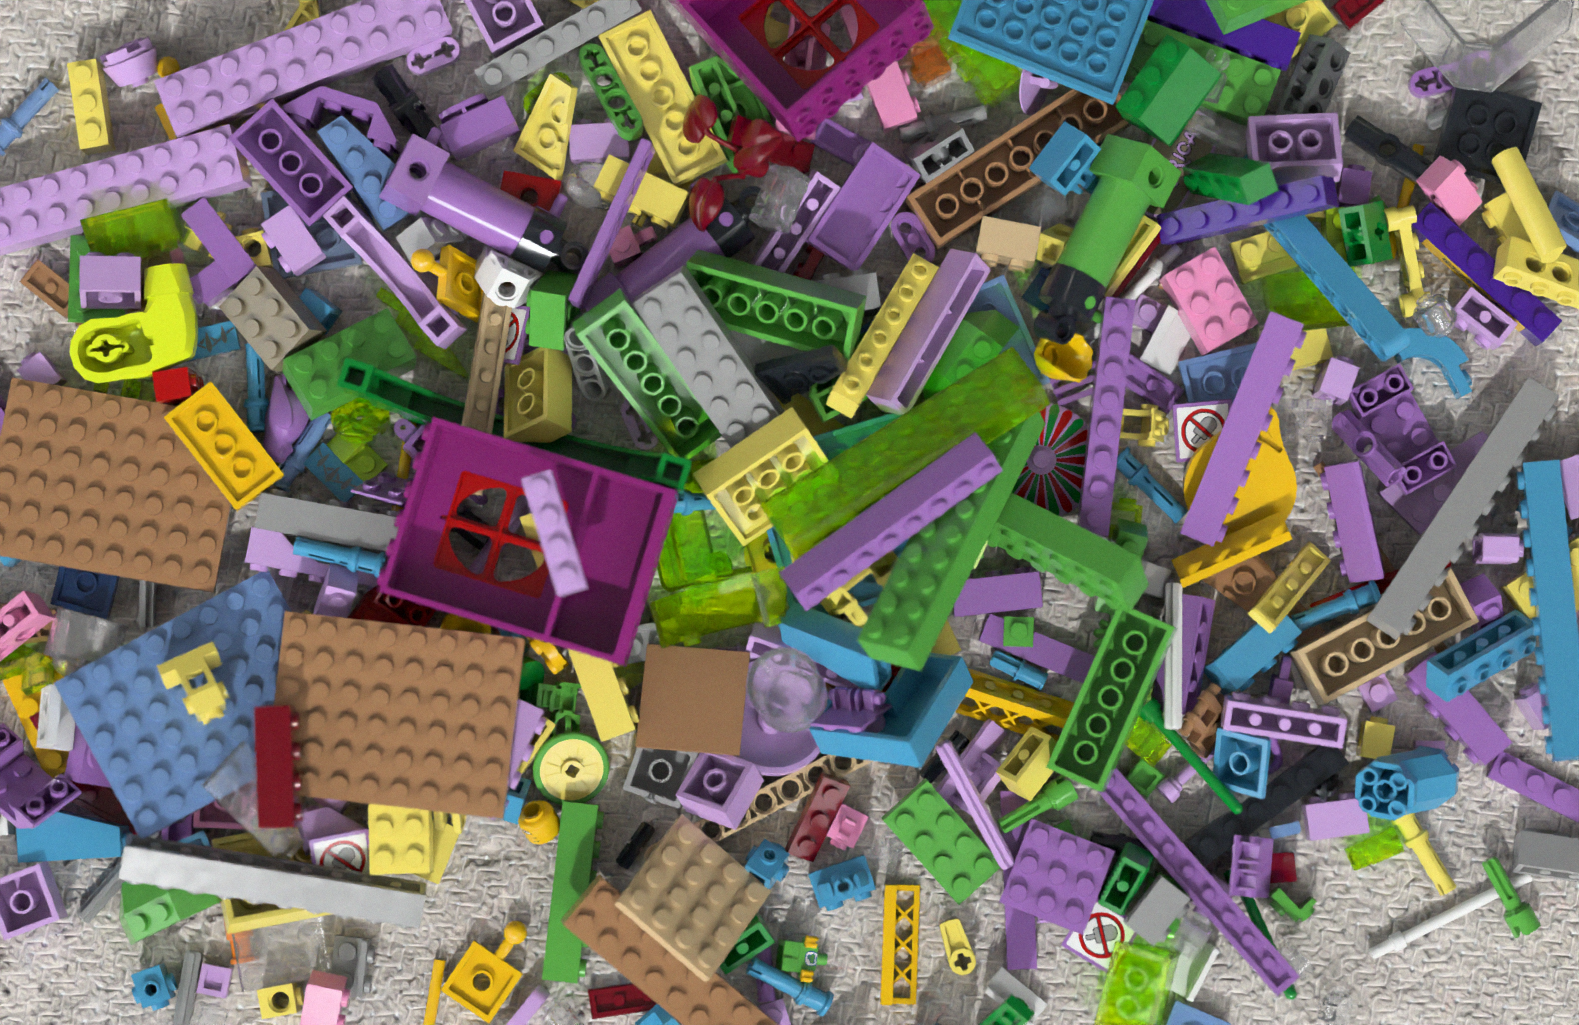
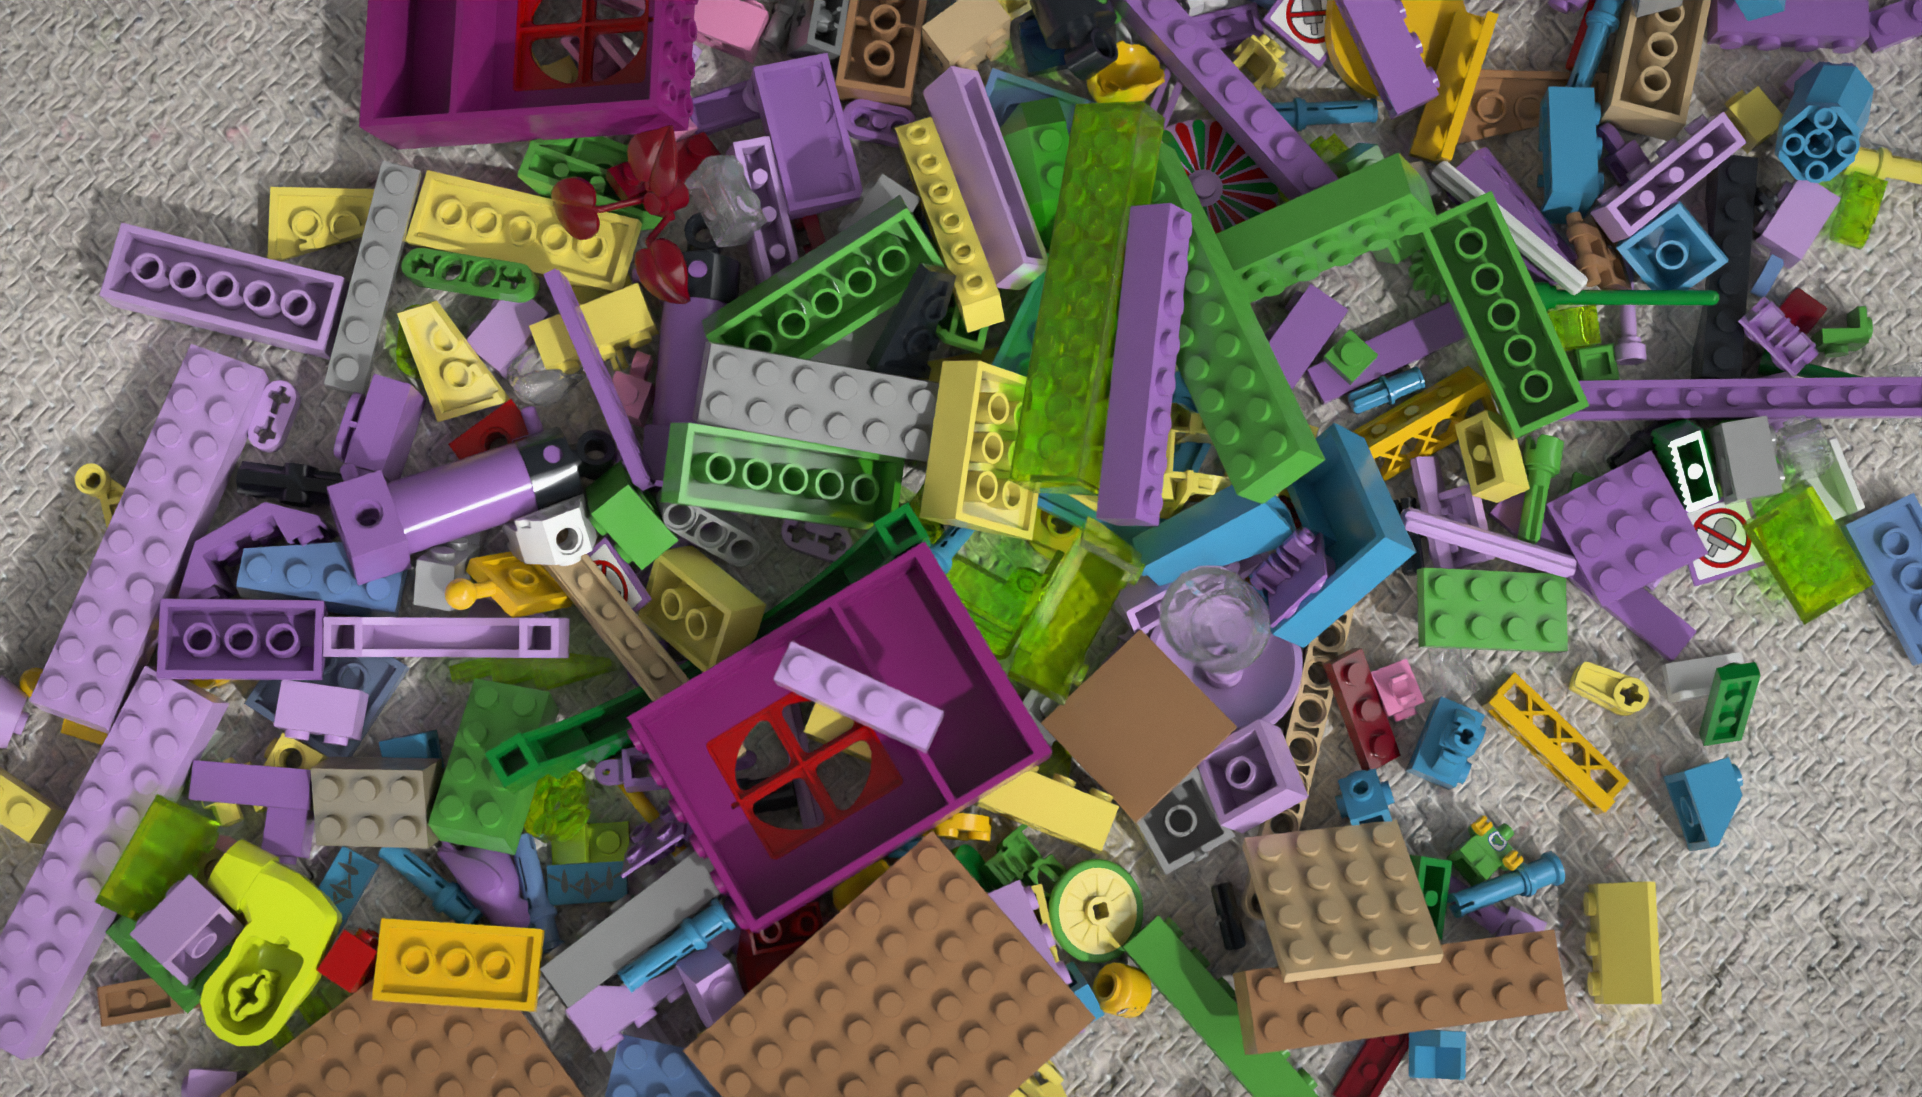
camera: 55 degrees left, 5 degrees down
light yellow tile [1248,541,1331,634] -> none
lavender plate [1356,673,1398,713] -> none

